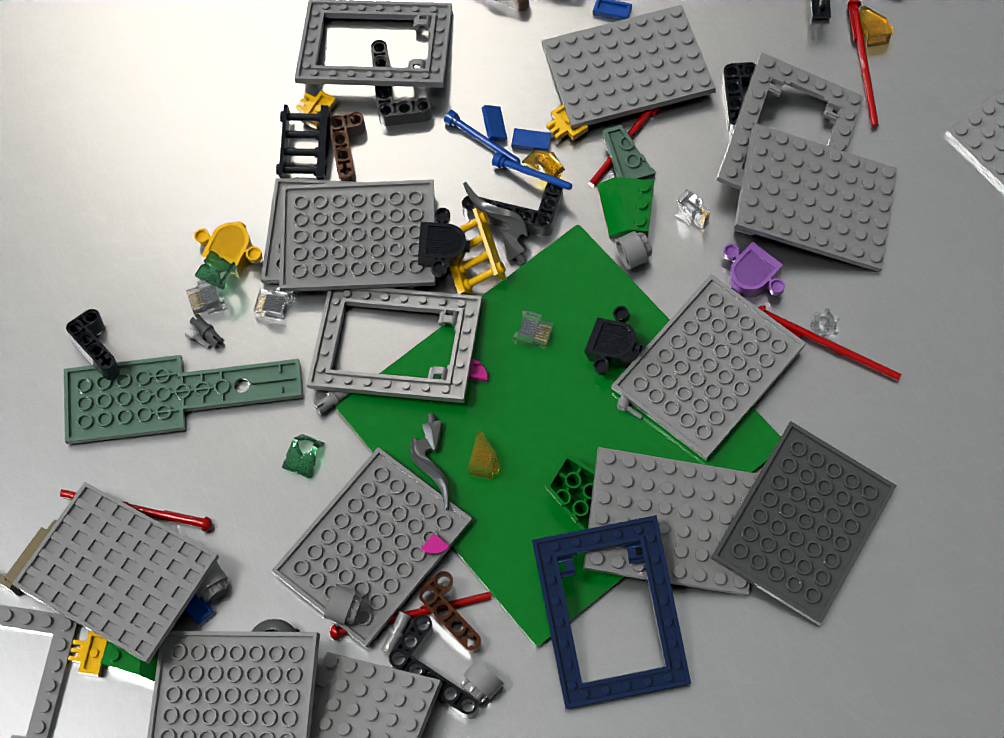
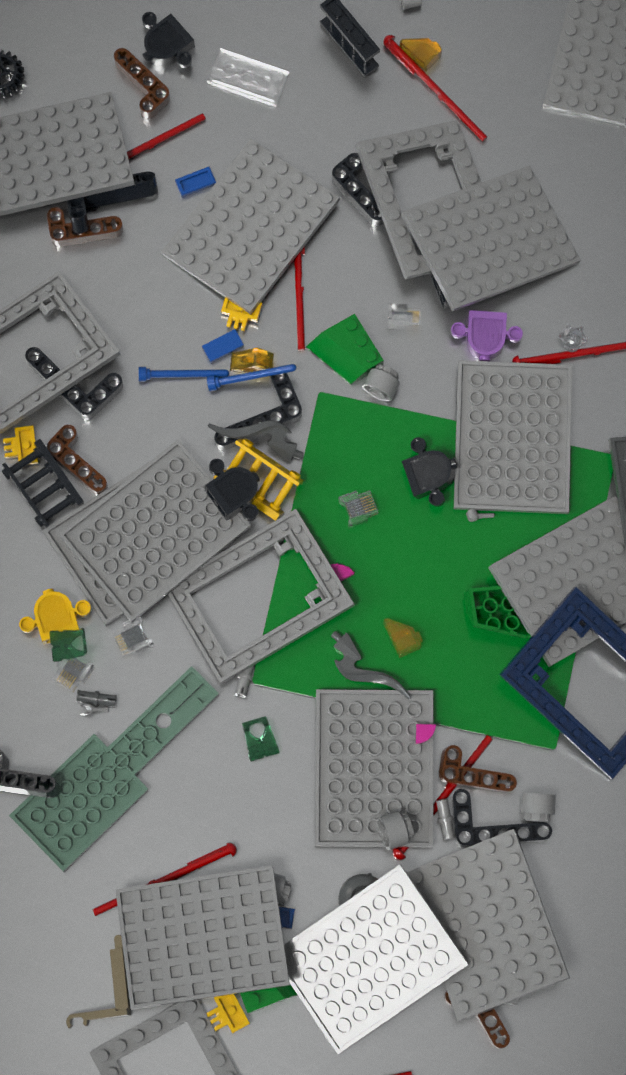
camera: 45 degrees left, 10 degrees up
blue tile [481,104,507,142] -> none
sand green wing [602,125,656,179] -> none

